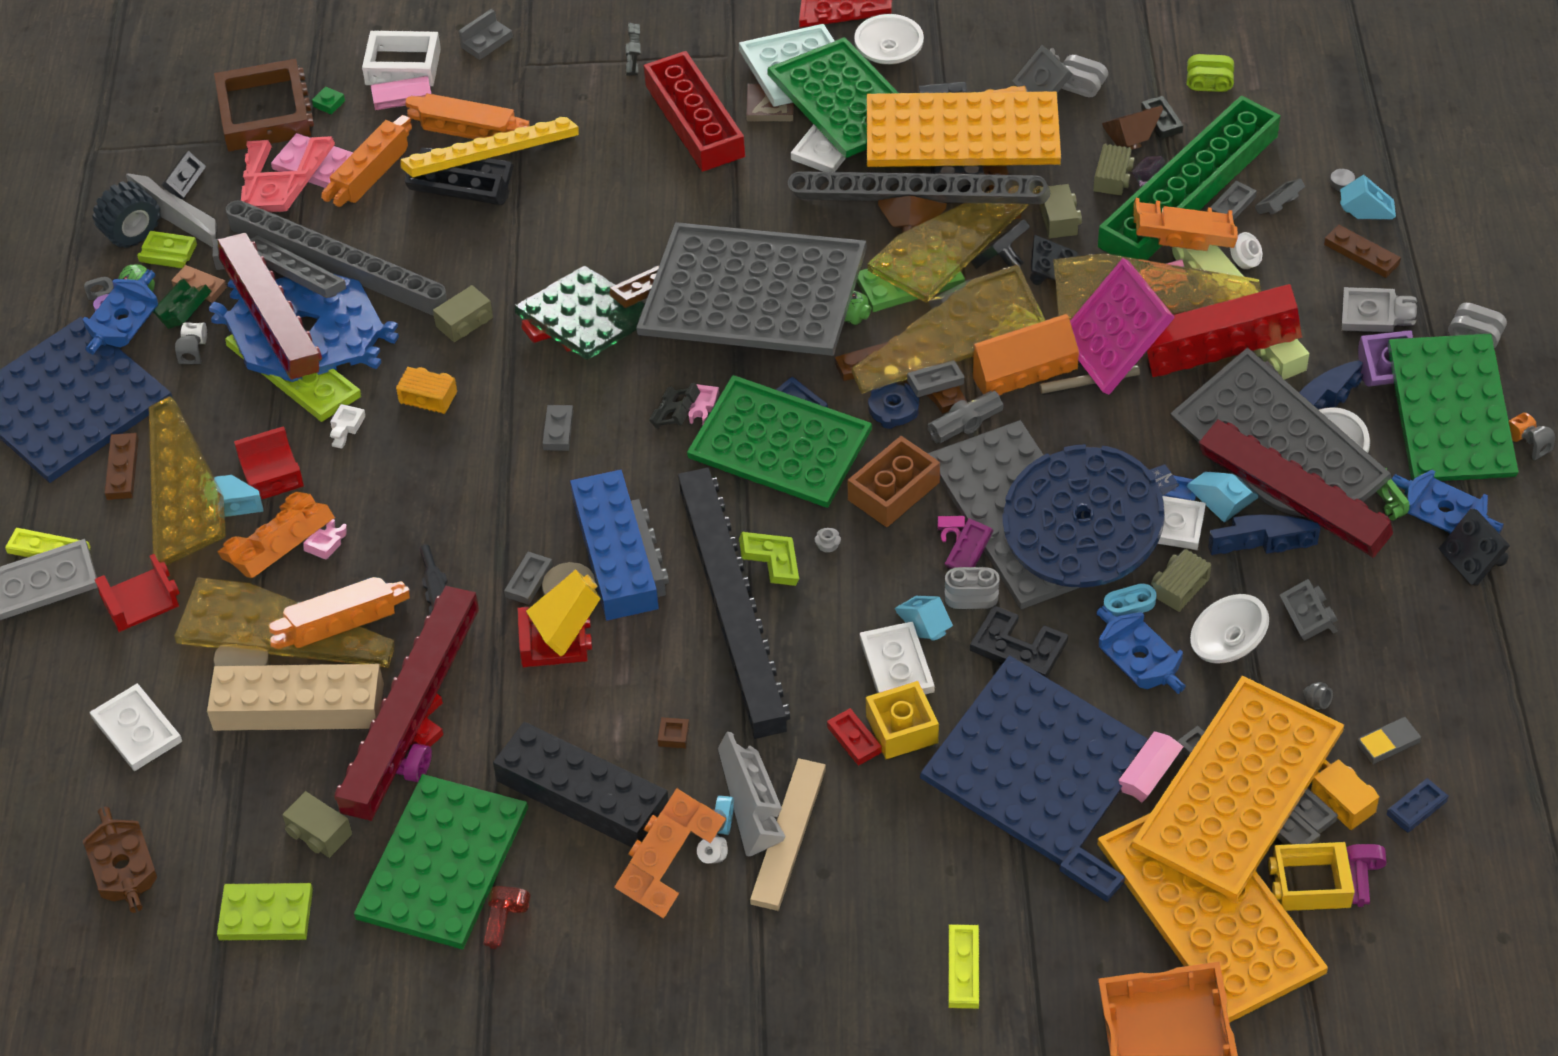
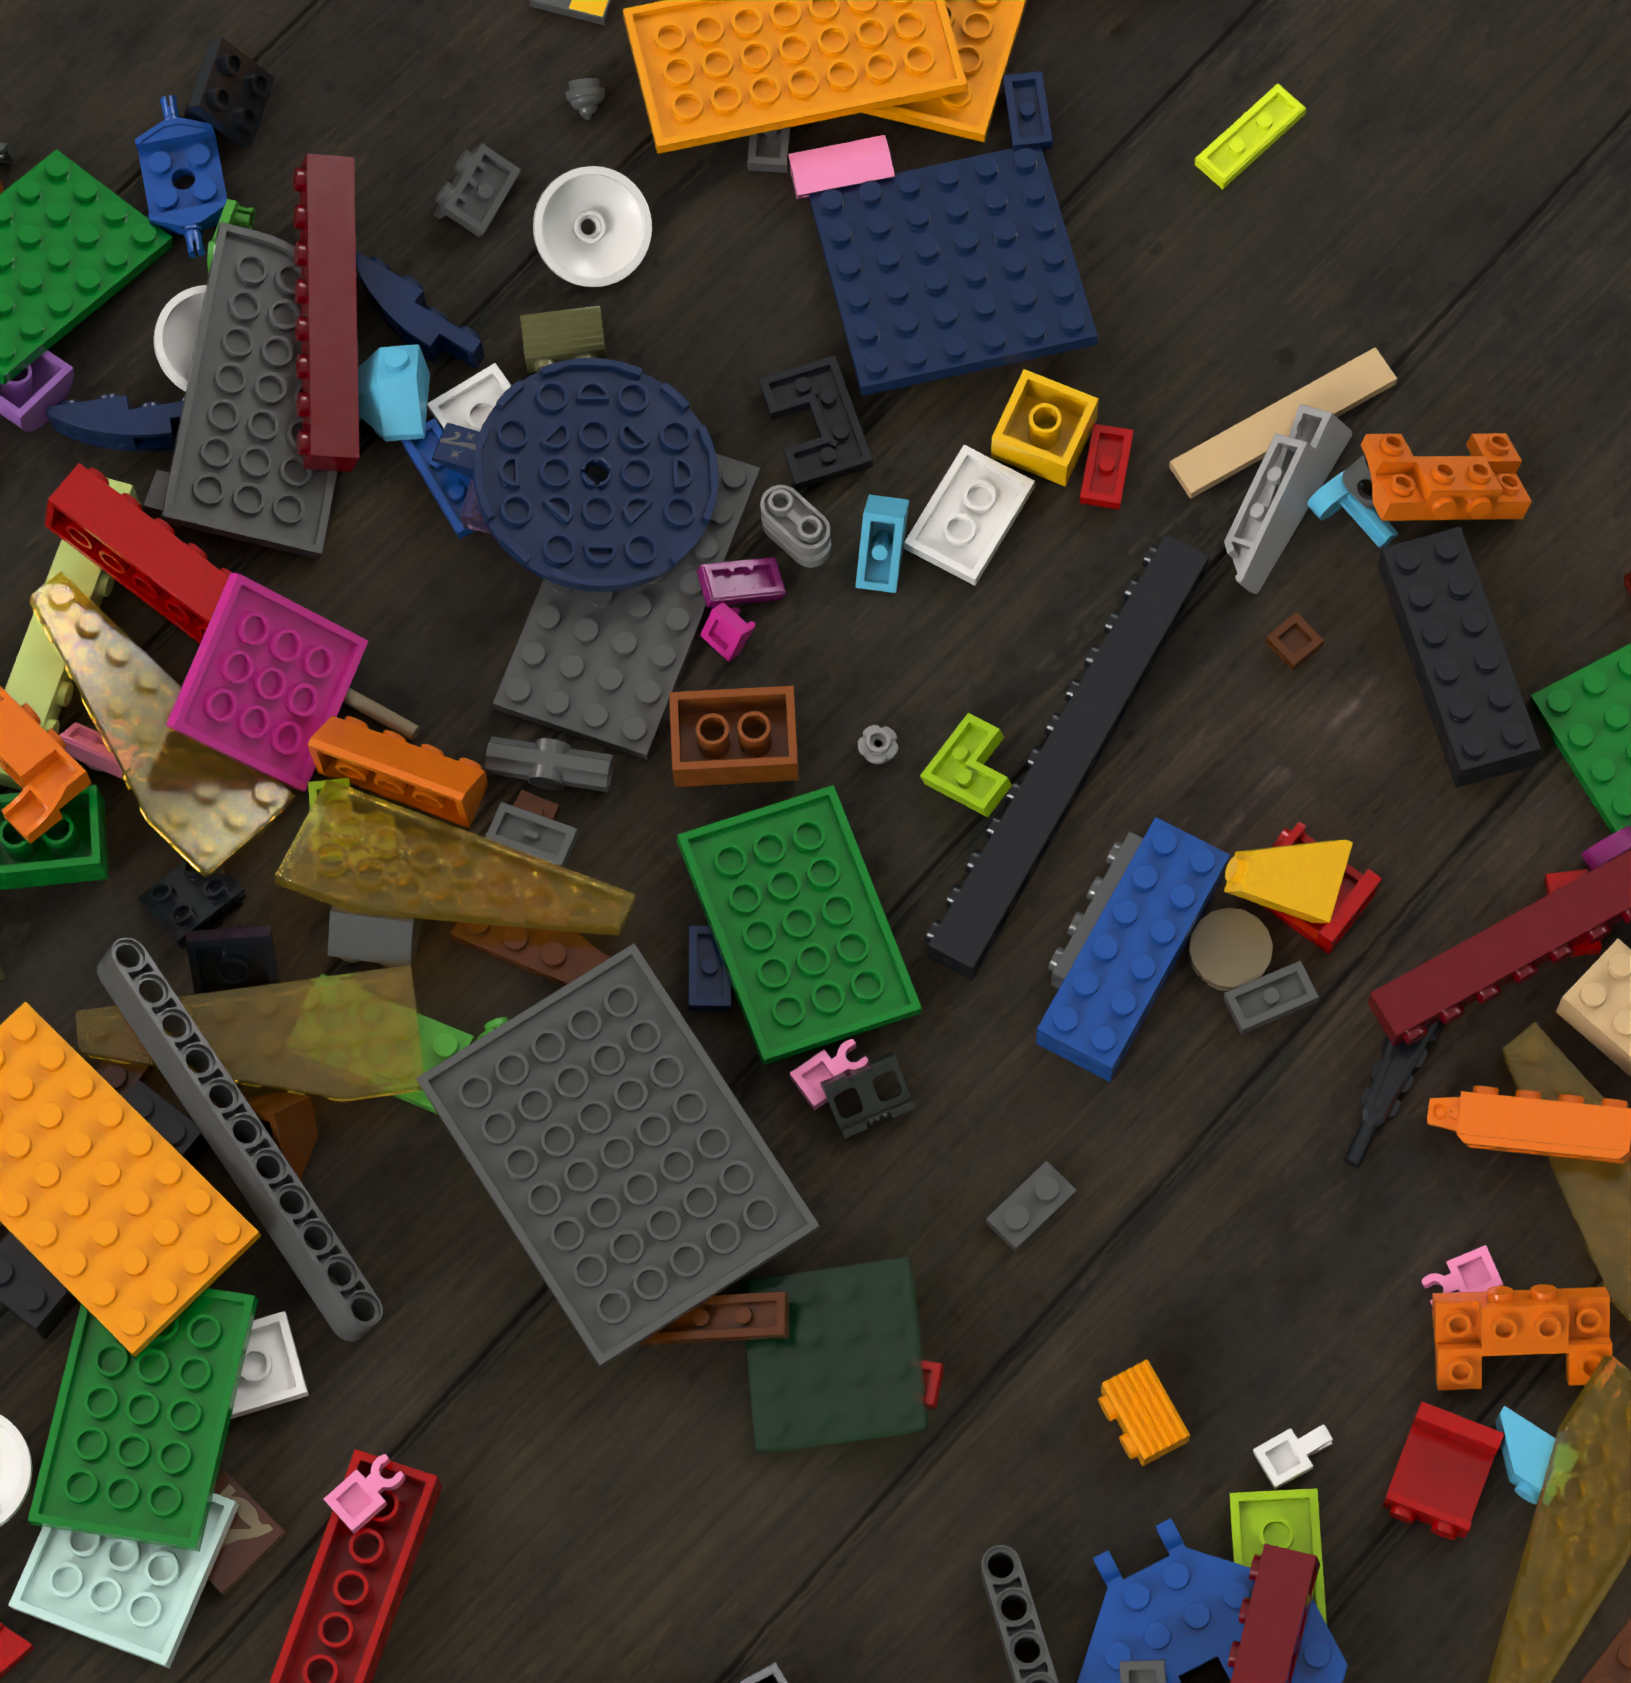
camera: 135 degrees left, 20 degrees up
olive brick [433,285,493,342] -> none
dark blue plate [868,381,919,429] -> none
olive brick [1039,184,1082,239] -> none
blue plate [1097,606,1186,694] -> none
medium azure plate [1103,584,1157,617] -> none
none -> bright pink plate [324,1454,406,1534]

